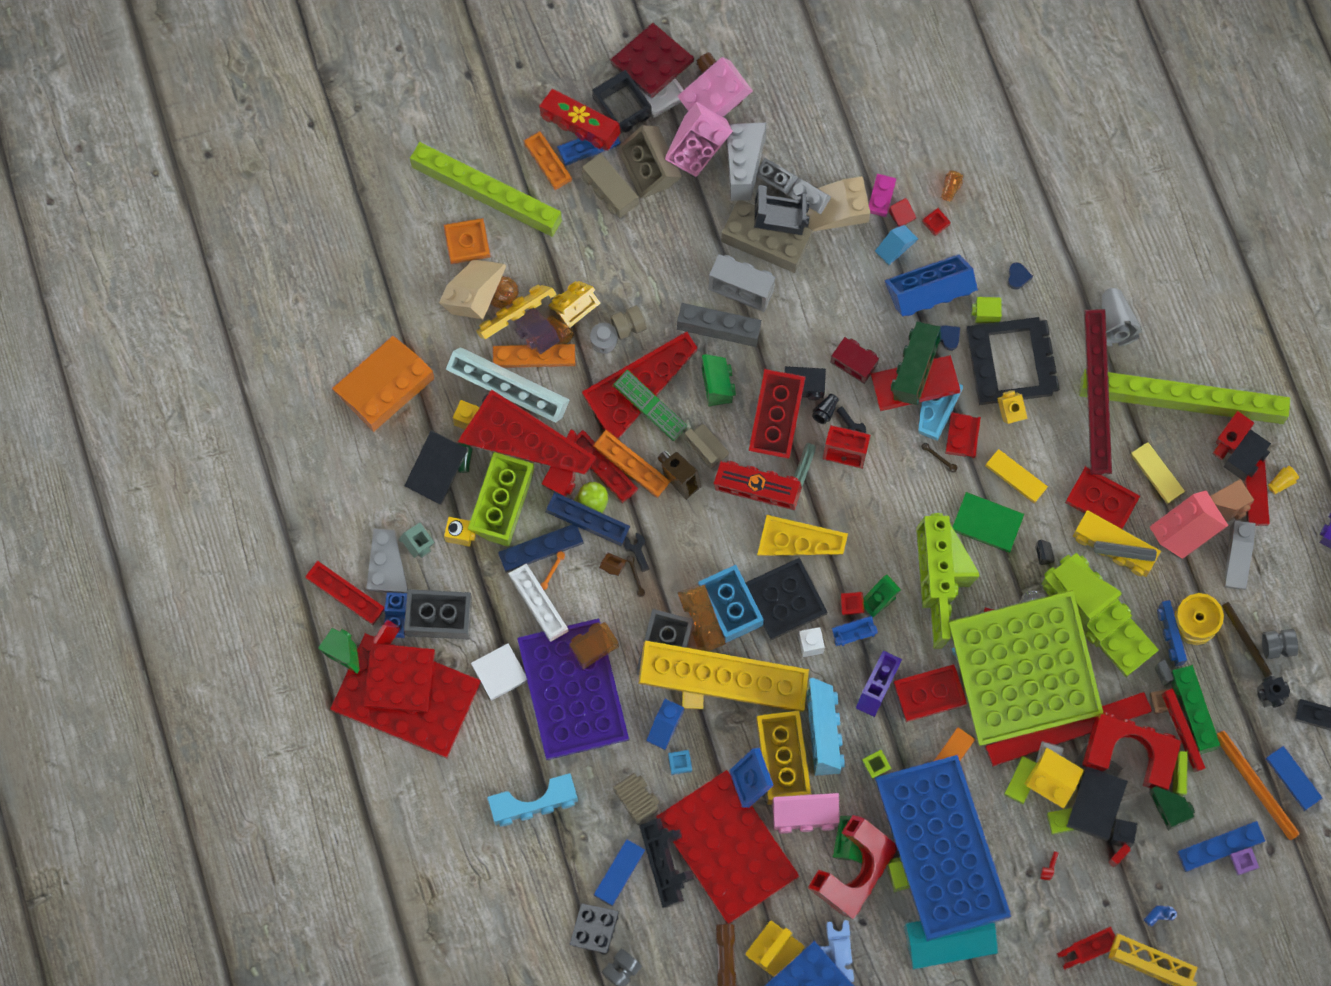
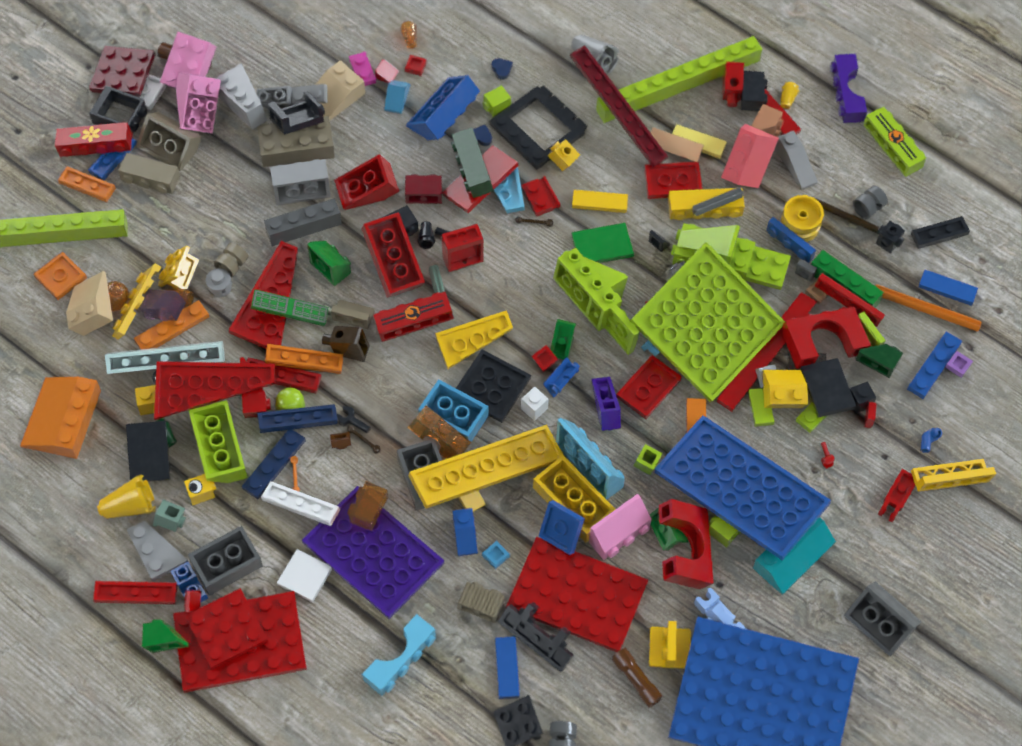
camera: 35 degrees left, 10 degrees down
none -> yellow cone [97,475,156,519]
none -> red slope [334,154,400,210]
none -> light nougat tile [651,127,704,162]

